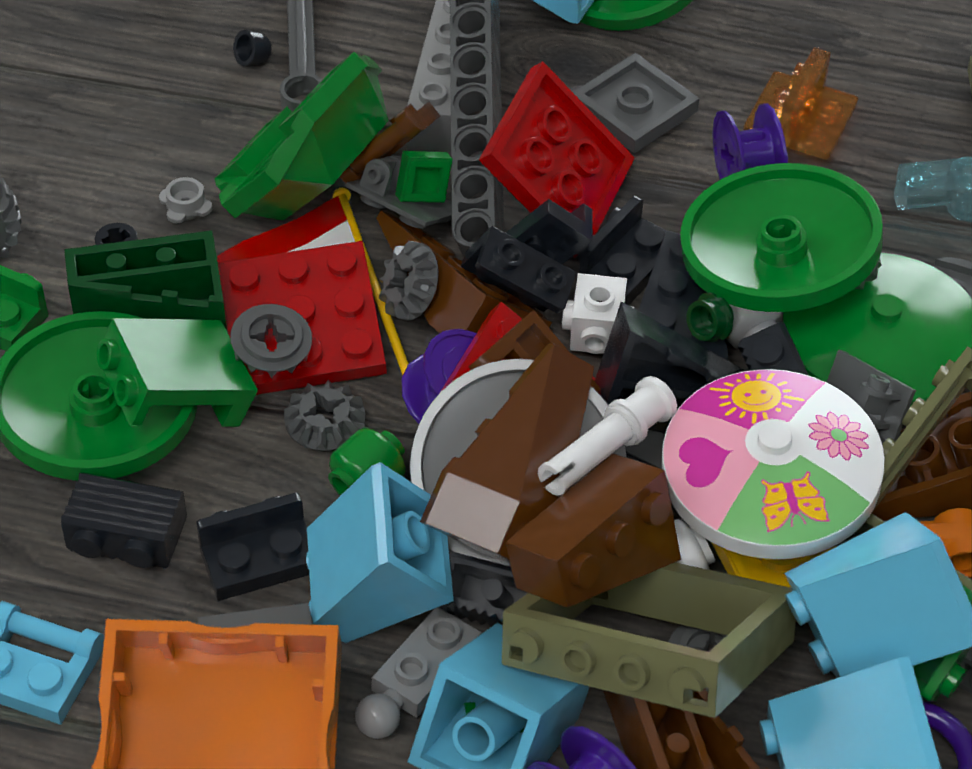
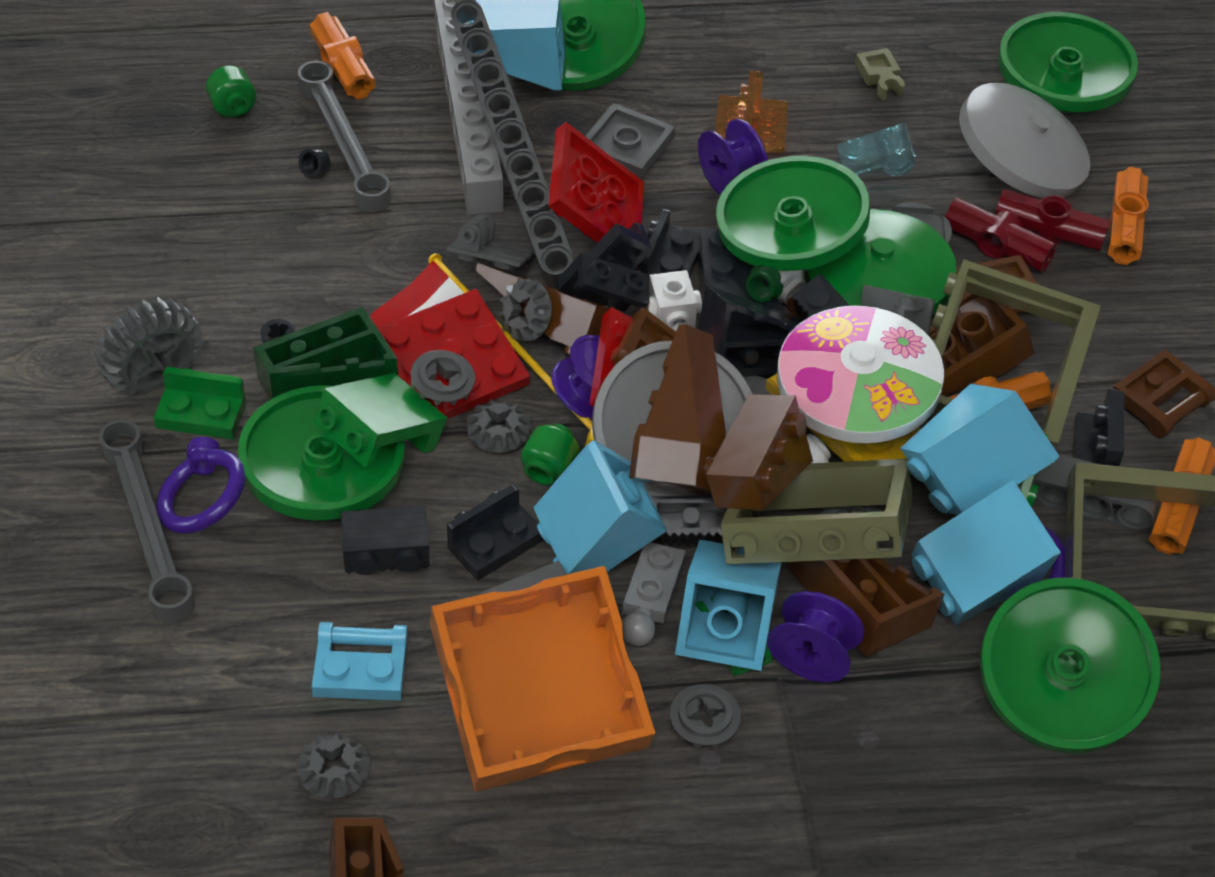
camera: 20 degrees left, 0 degrees up
light grey plate [159,177,212,223] -> none
green piece [214,52,389,221] -> none
reddish brown plate [340,101,441,183] -> none
green tile [395,151,453,203] -> none
white pin [538,376,677,496] -> none

